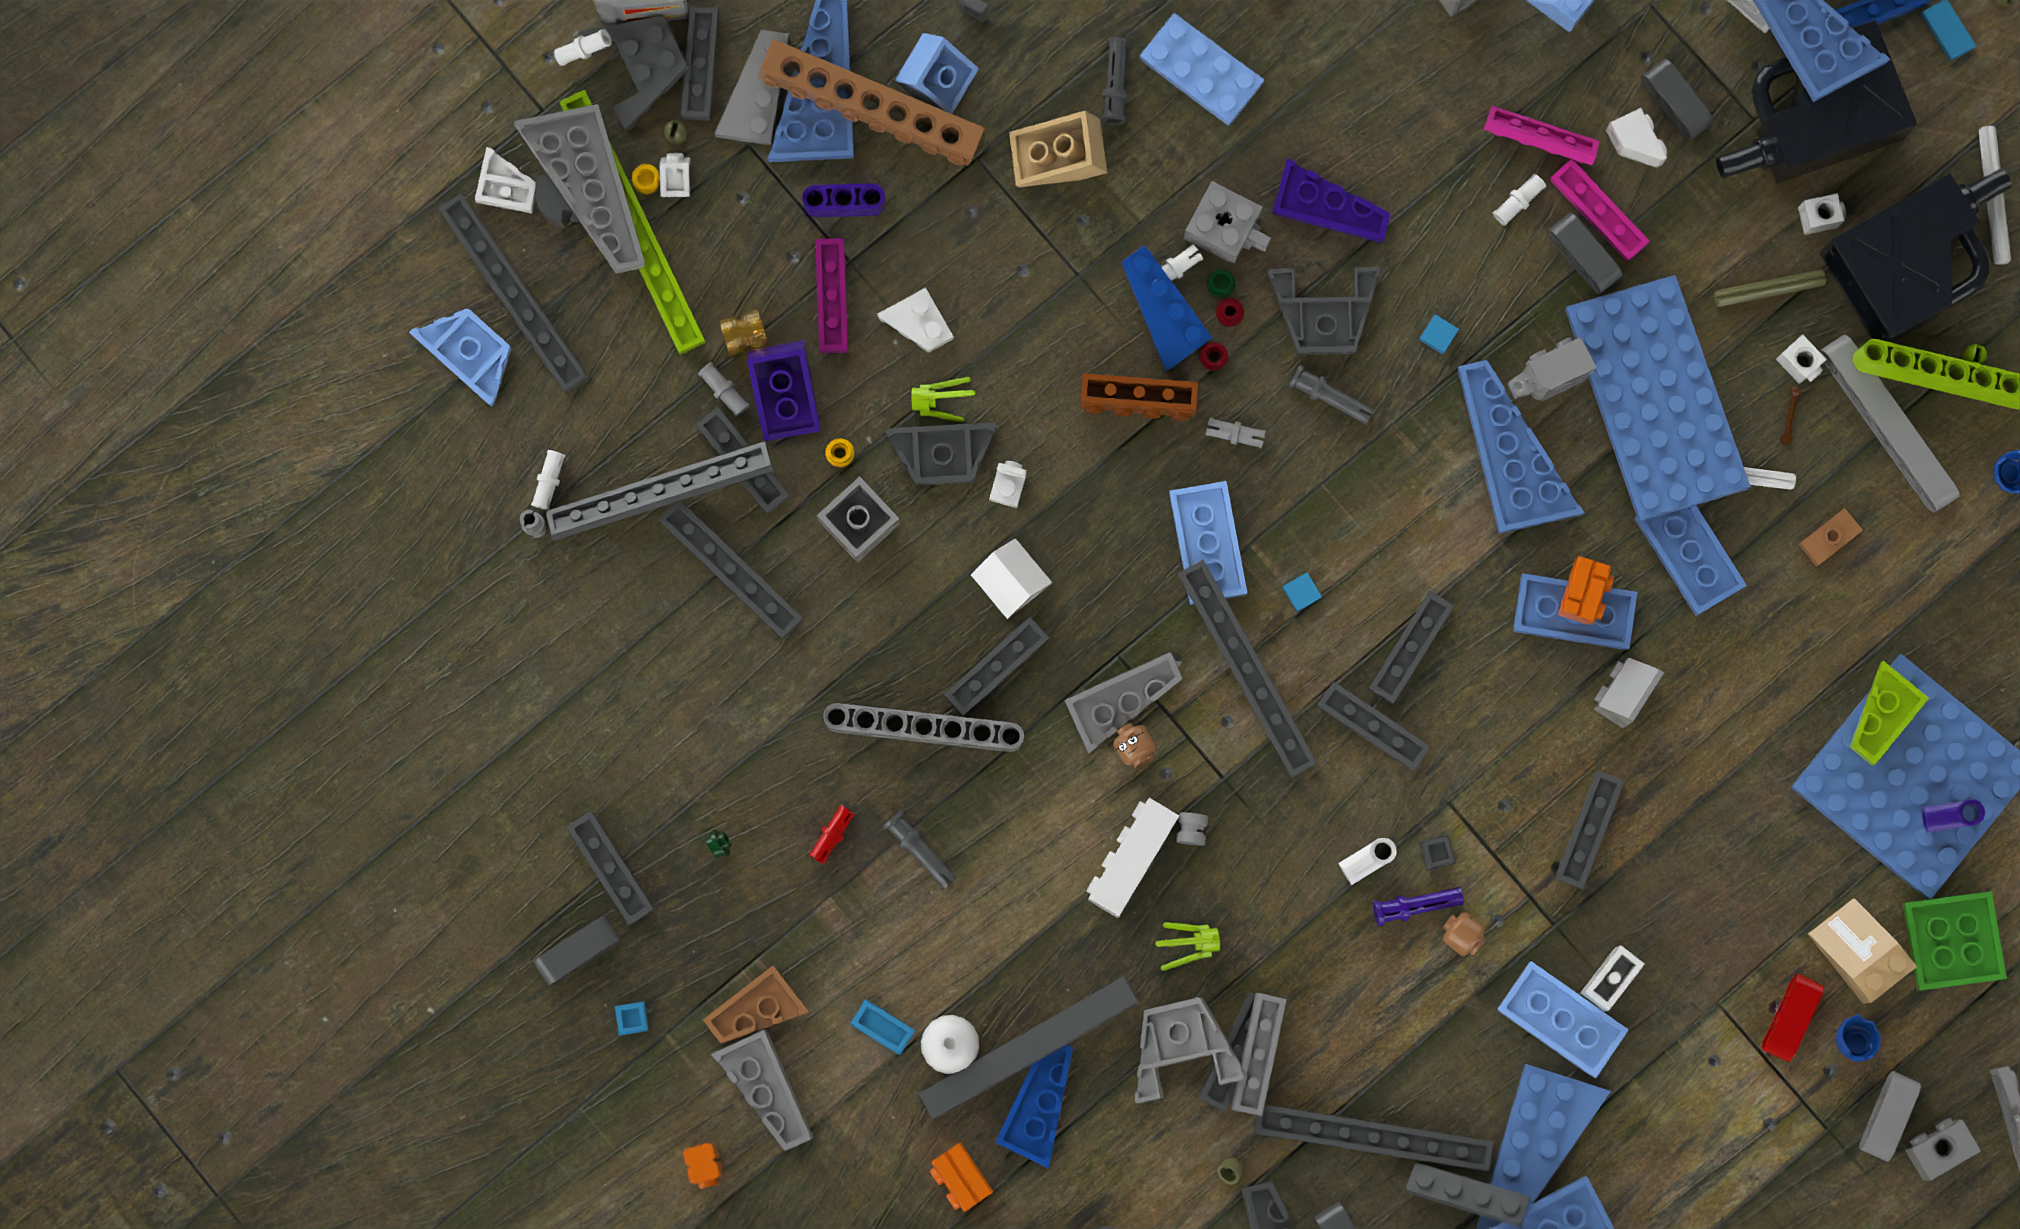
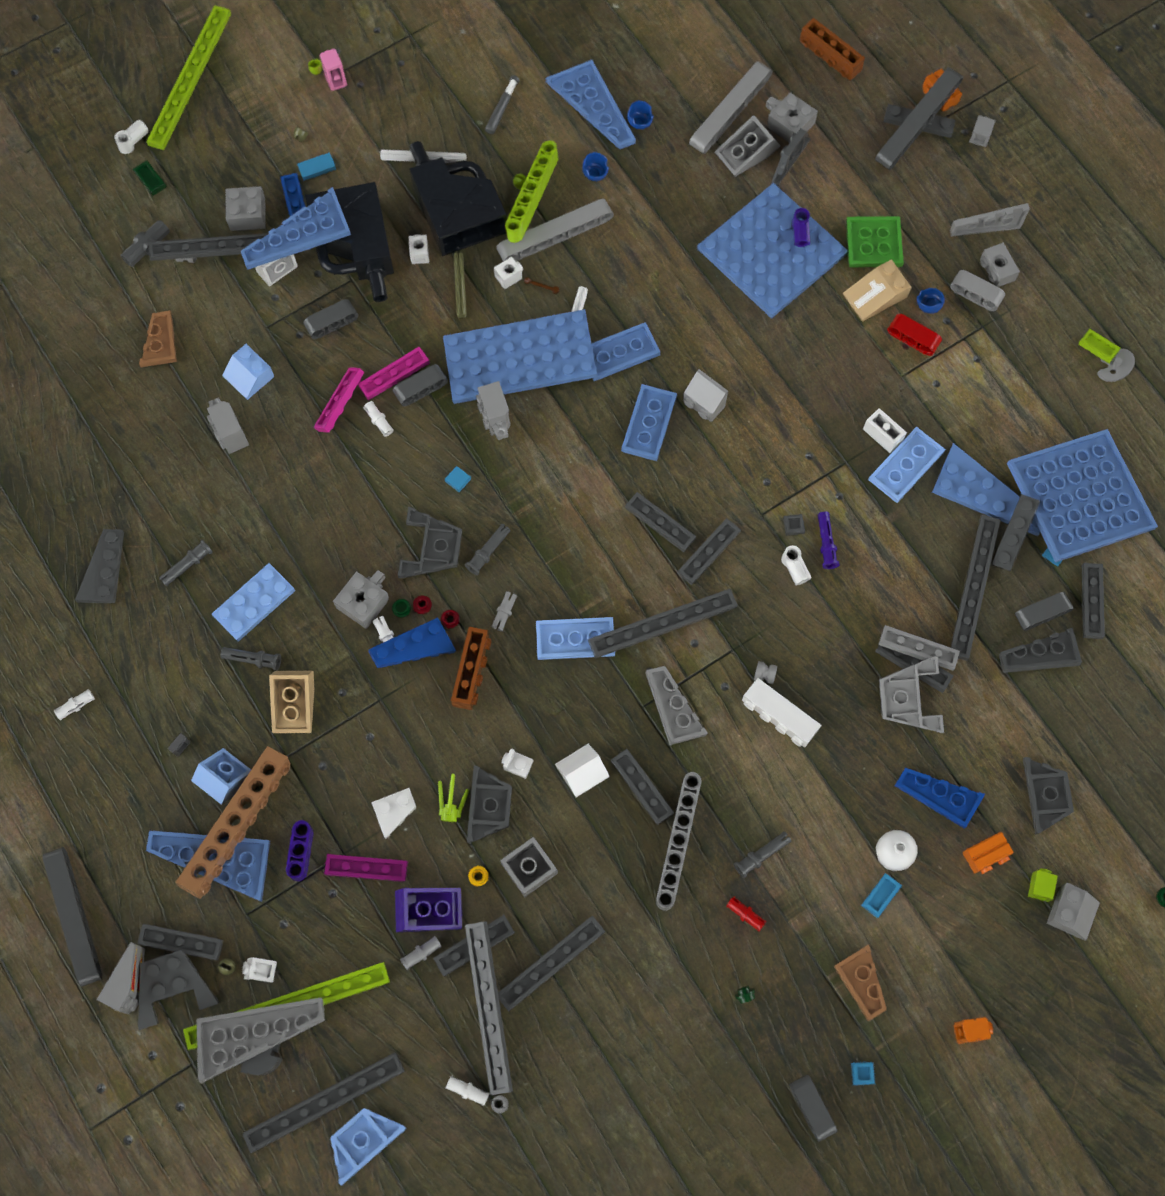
camera: 80 degrees left, 10 degrees down
white wing [475,147,536,213] -> none
white pin [554,29,611,66] -> none
dark grey plate [566,811,654,926] -> none
yellow tile [632,164,660,194] -> none
light grey wing [711,1030,813,1151] -> none
light grey wing [715,30,790,145] -> none
clear yellow wheel [719,309,768,356] -> none
dark grey tile [919,976,1139,1121] -> none
medium nougat head [1113,723,1157,768] -> none
lime plant [1155,922,1220,971] -> none
olive hinge [1217,1158,1244,1184] -> none
dark purple wing [1272,158,1391,243] -> none
dark azure tile [1282,572,1322,613] -> none
medium nougat head [1442,912,1487,956] -> none
medium blue wing [1458,360,1584,534] -> none
dark grey plate [1554,770,1624,890] -> none
orange brick [1558,556,1614,625] -> none
white slope [1606,108,1667,168] -> none
medium nougat plate [1798,508,1863,567] -> none
lime wing [1850,661,1929,766] -> none

